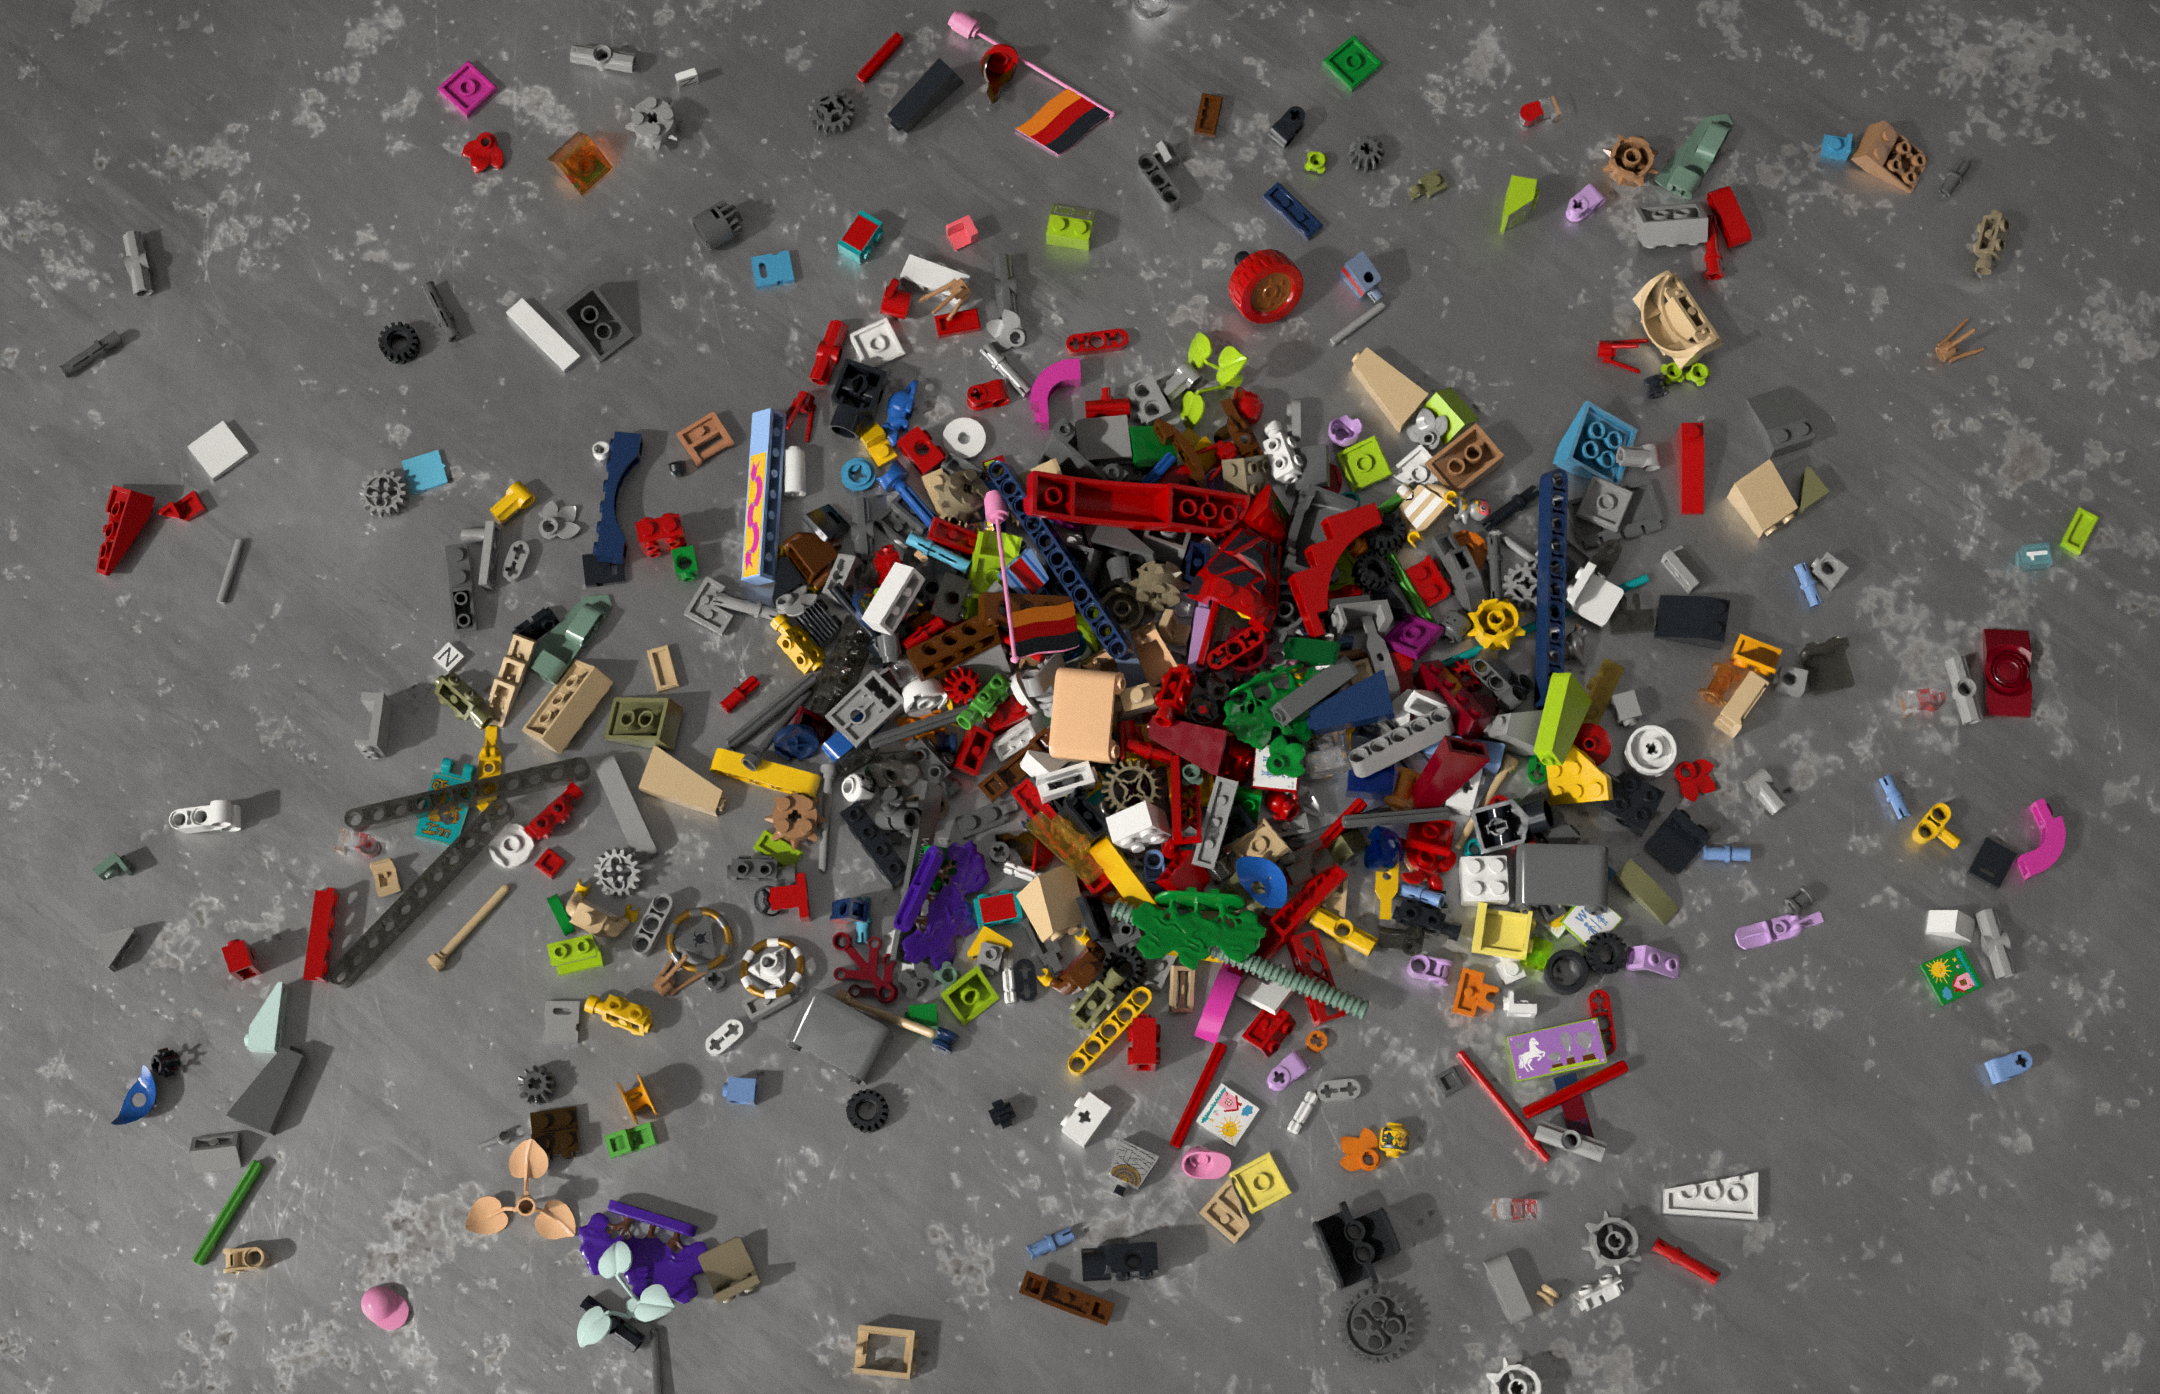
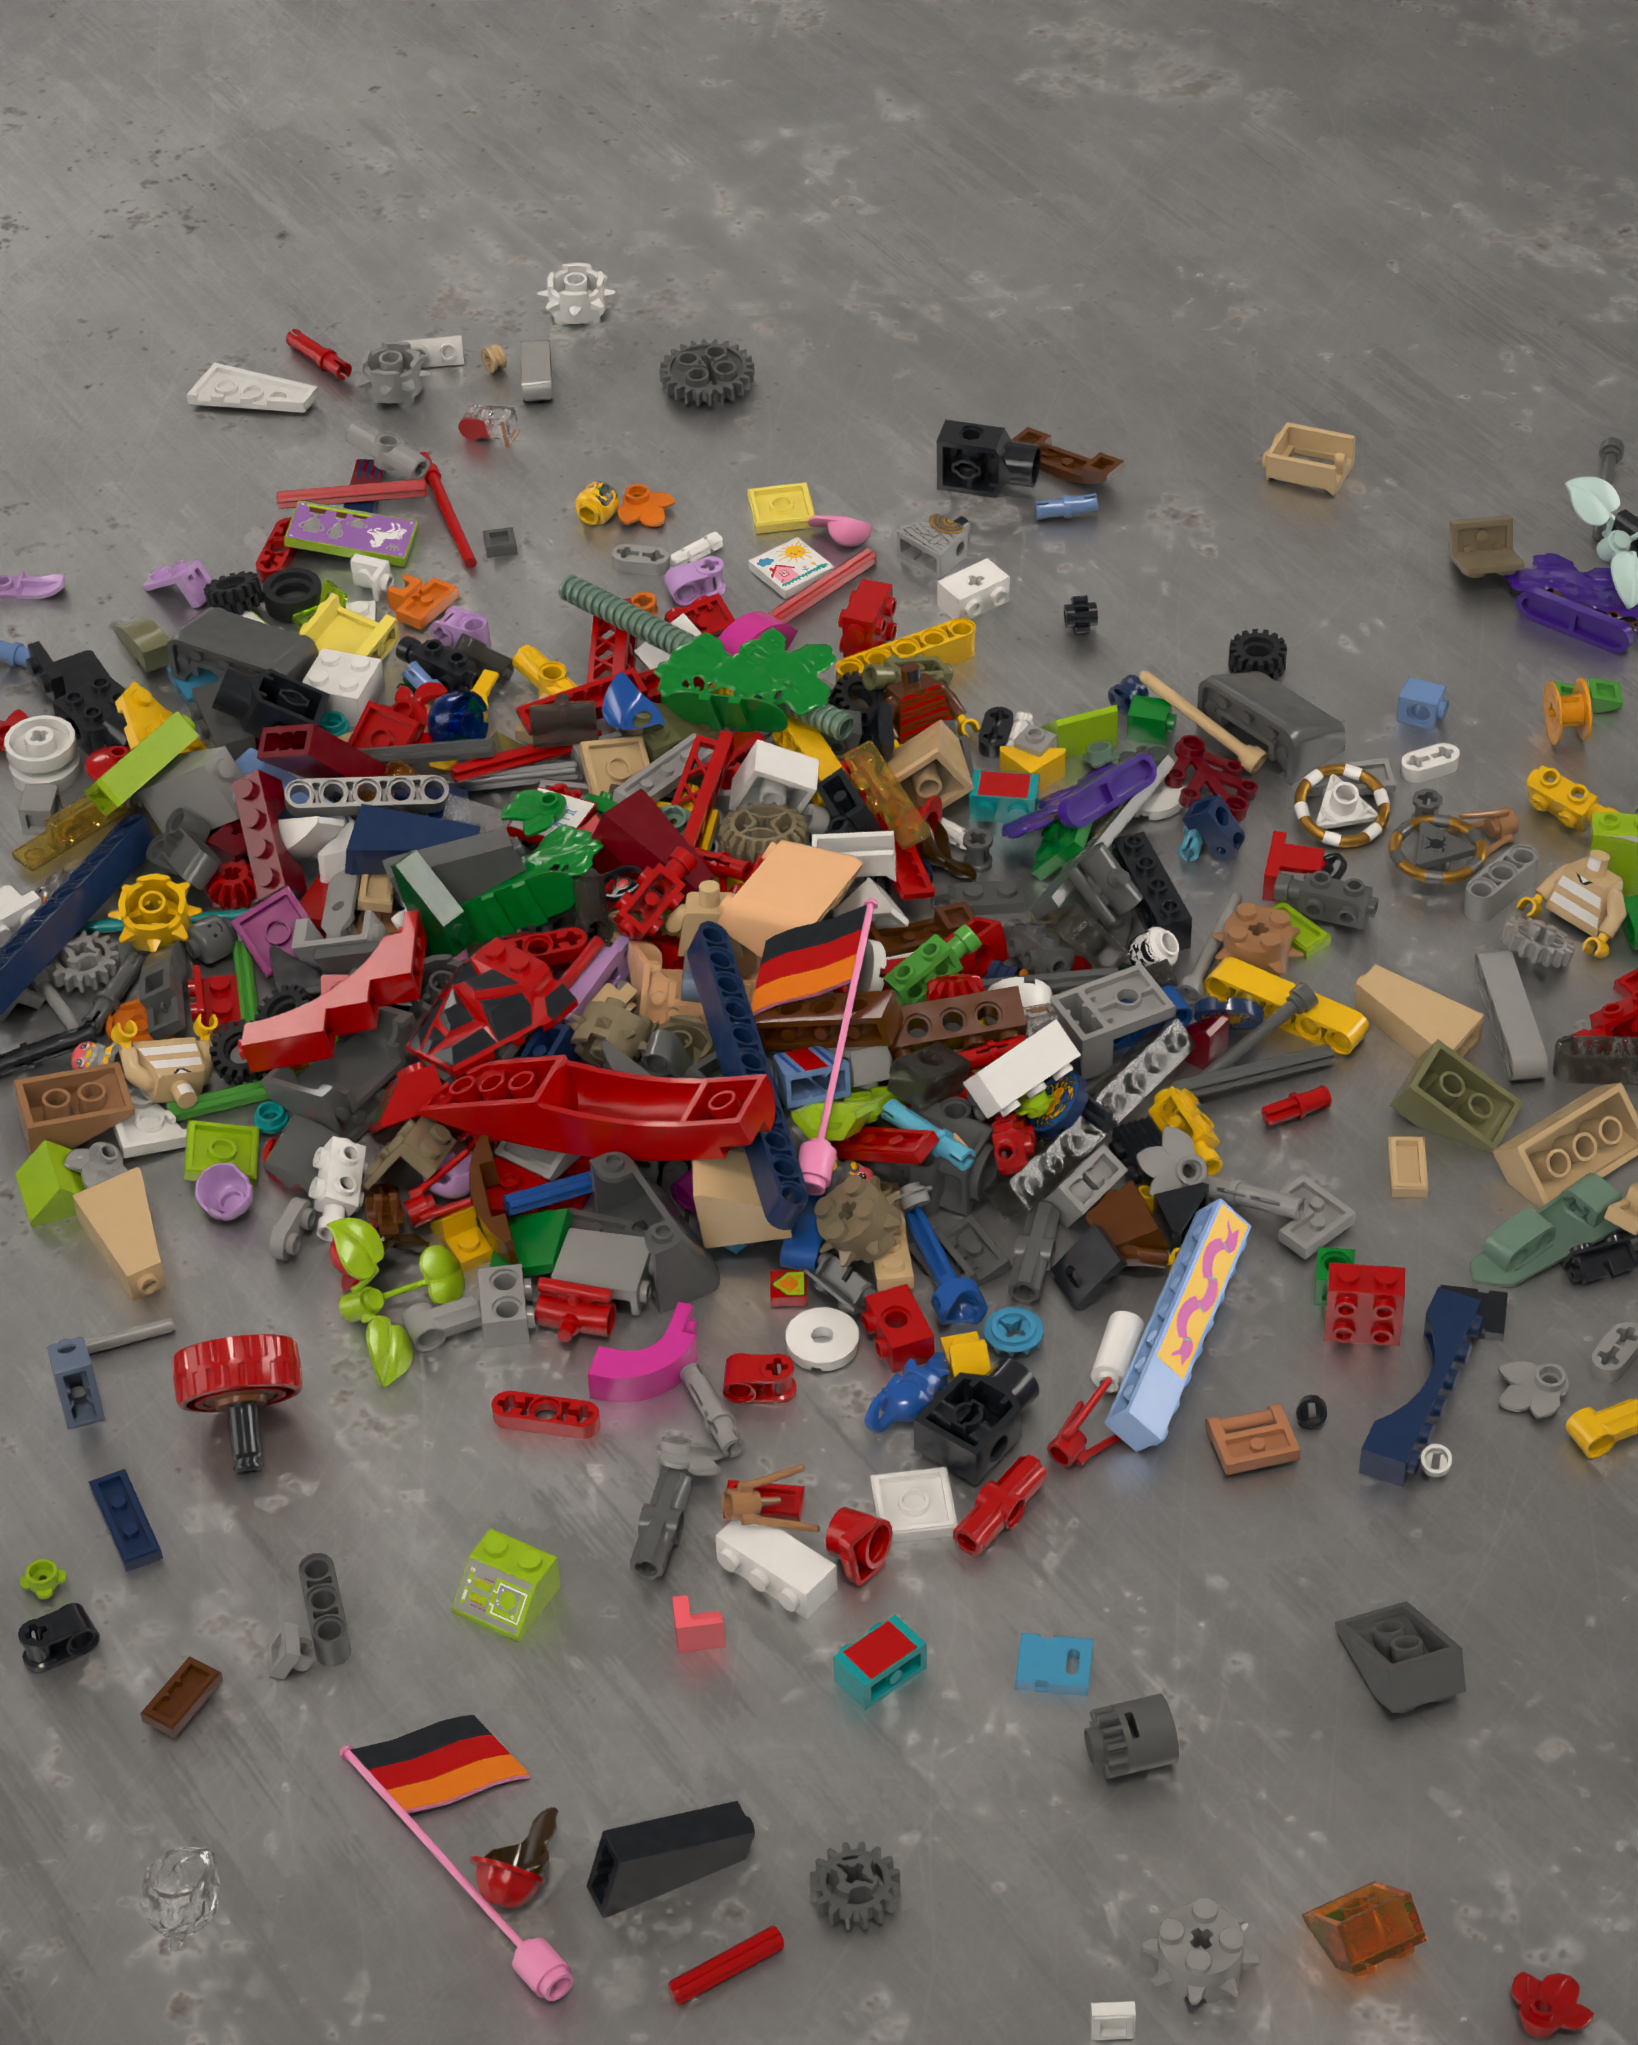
camera: 160 degrees left, 30 degrees down
white tile [506,298,581,372] -> none
tan wing [1199,1179,1250,1244] -> none
black piece [1312,1201,1401,1290] -> none

